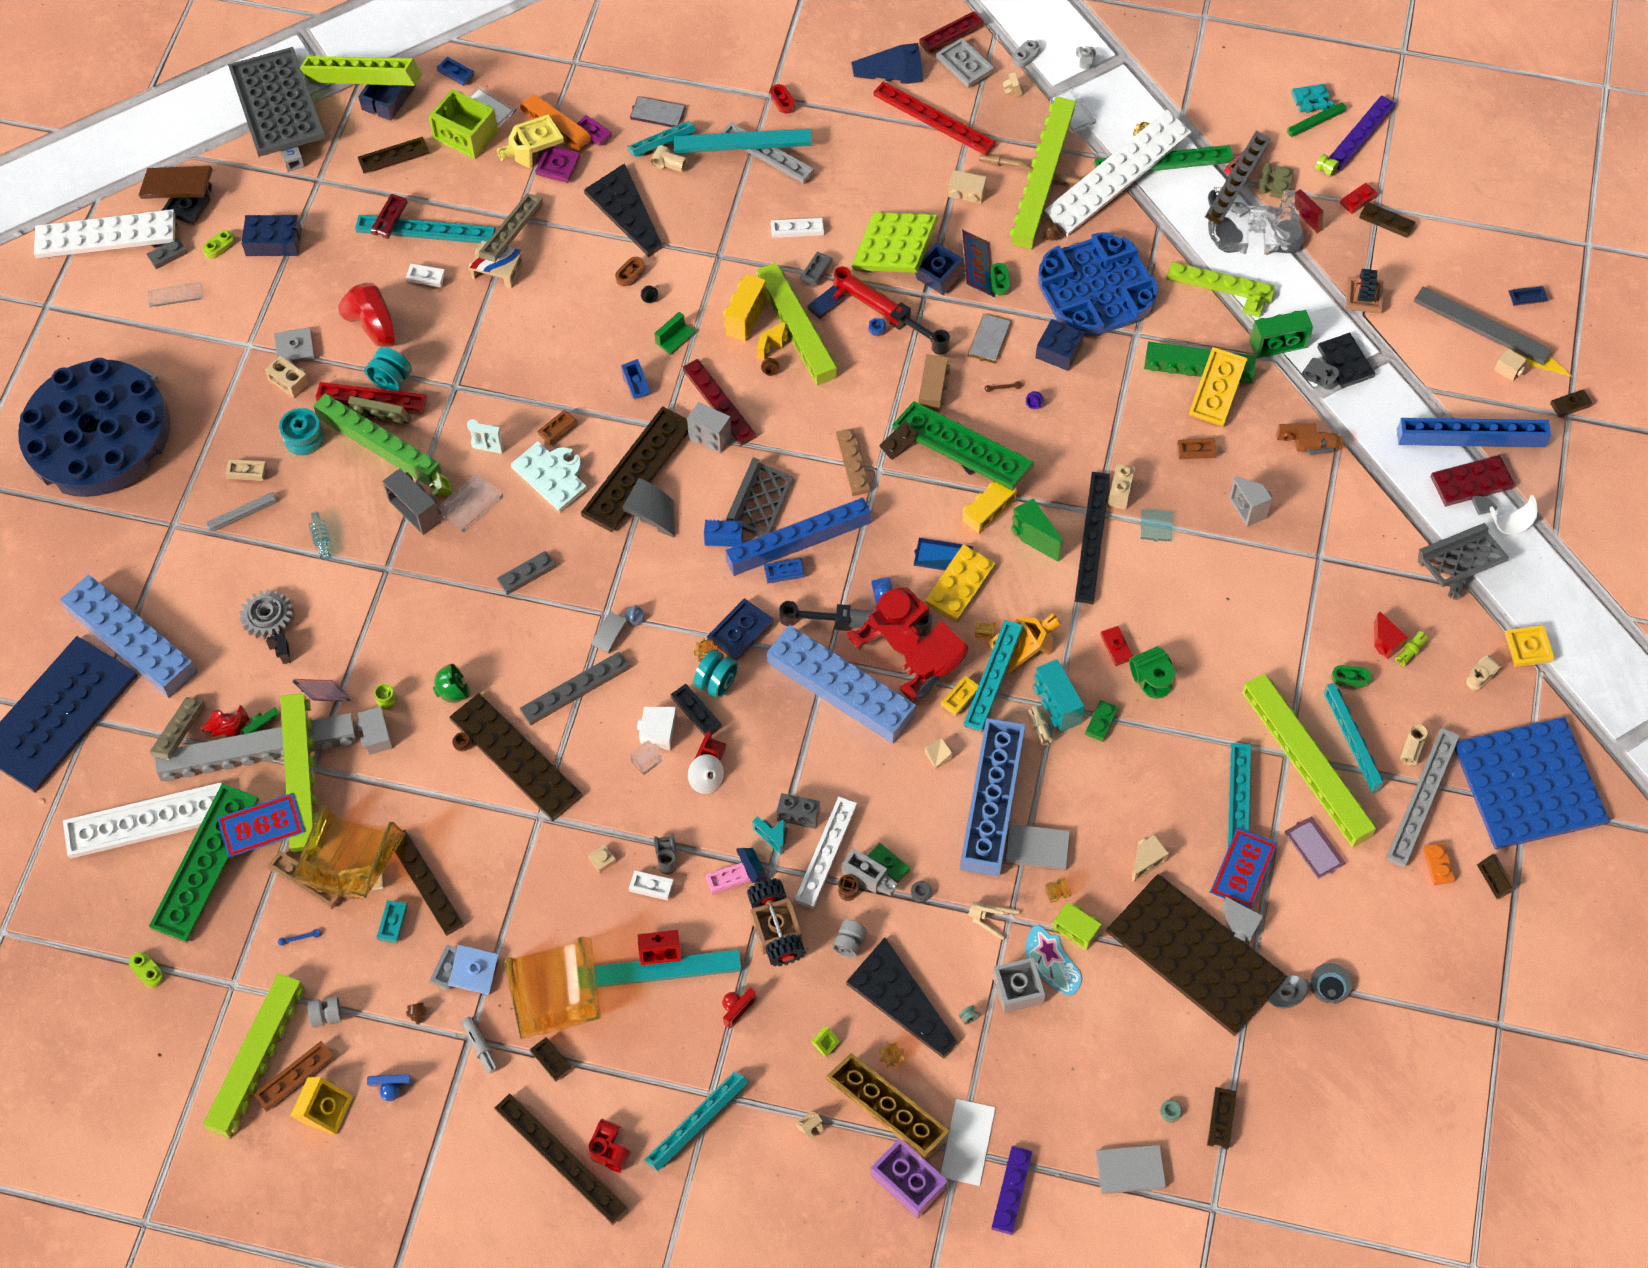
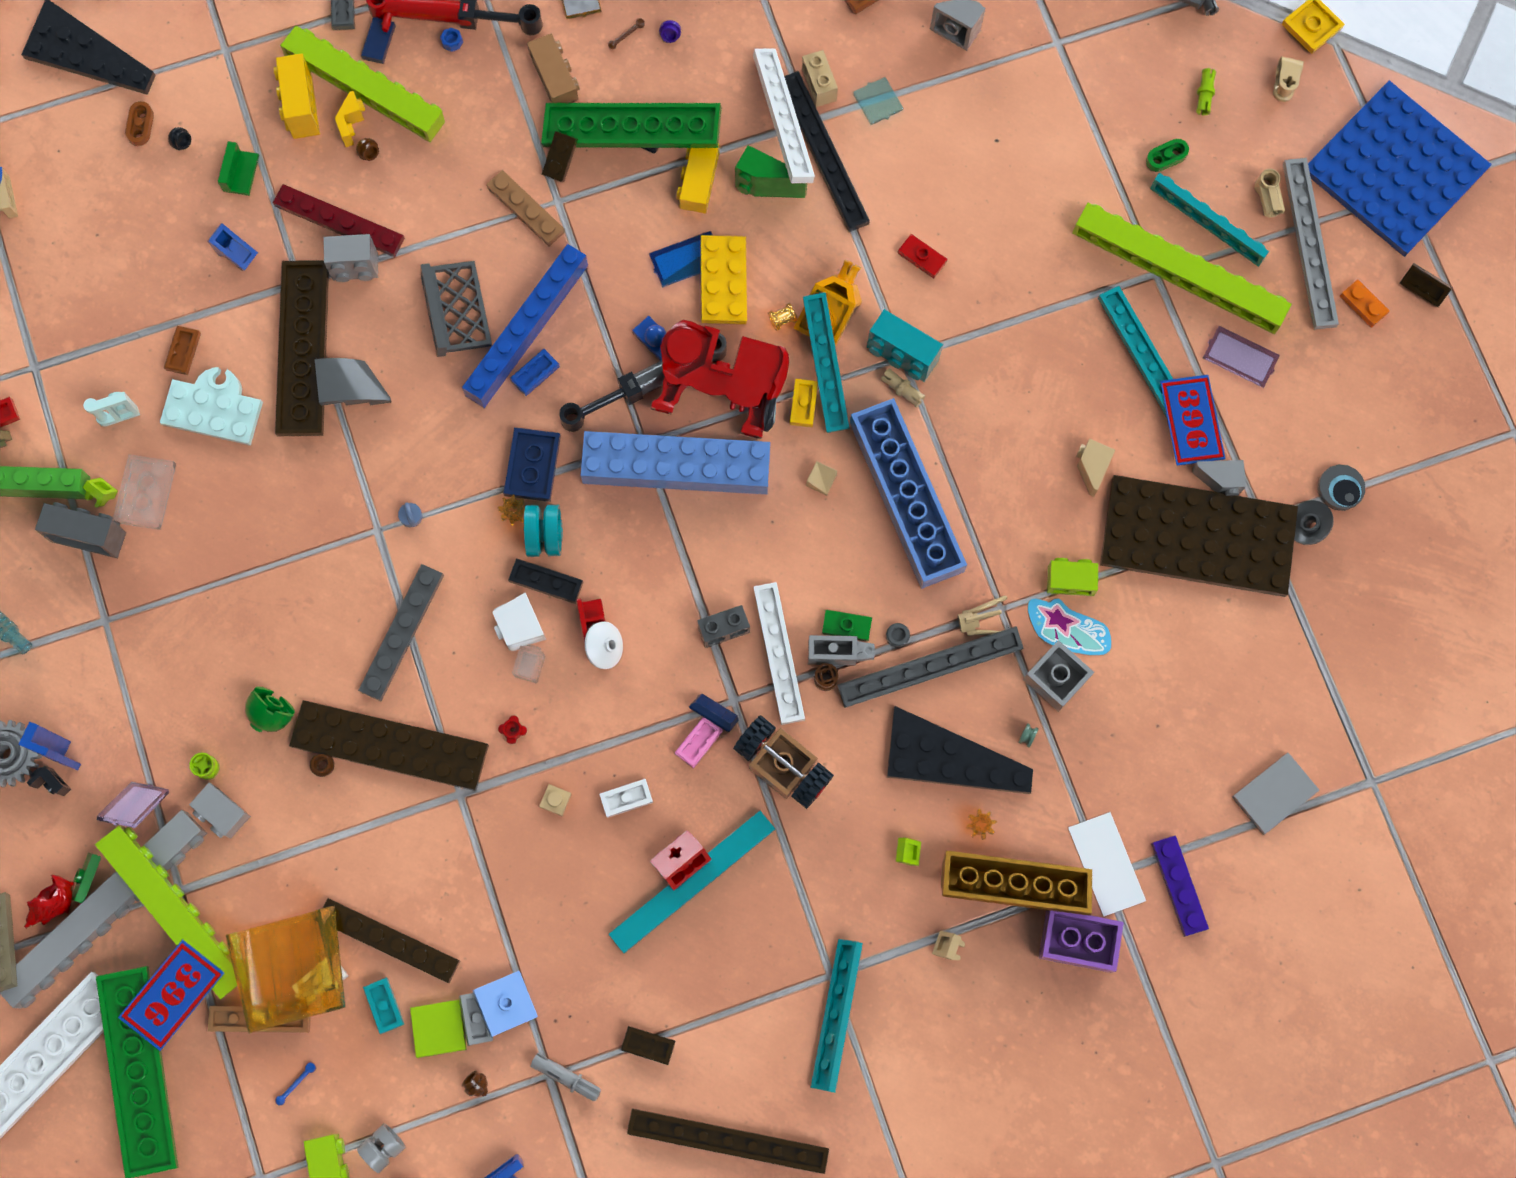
camera: 35 degrees left, 15 degrees up
dark grey plate [497,551,556,595] -> none
clear yellow windscreen [503,937,601,1039] -> none
red piece [588,1118,631,1173] -> none
light grey slope [591,611,627,653] -> none
dark grey piece [654,834,676,874] -> none
blue brick [704,519,743,547] -> none
red tile [722,987,756,1029] -> none
teal slope [752,816,784,855] -> none
light grey wheel [832,920,867,958] -> none
light grey tile [1006,824,1070,870] -> none
clear yellow wheel [1045,877,1071,903] -> none
green plate [1085,700,1118,742] -> none
green piece [1129,646,1175,699] -> none
sand green tile [1160,1100,1182,1123] -> none
dark brown plate [1207,1087,1237,1150] -> none
red slope [1374,612,1408,659] -> none
none -> blue fence [18,722,81,771]
none -> lime tile [410,1000,467,1058]
none -> red plate [498,716,527,744]
none -> white plate [753,49,815,183]
none -> dark grey tile [837,626,1024,708]

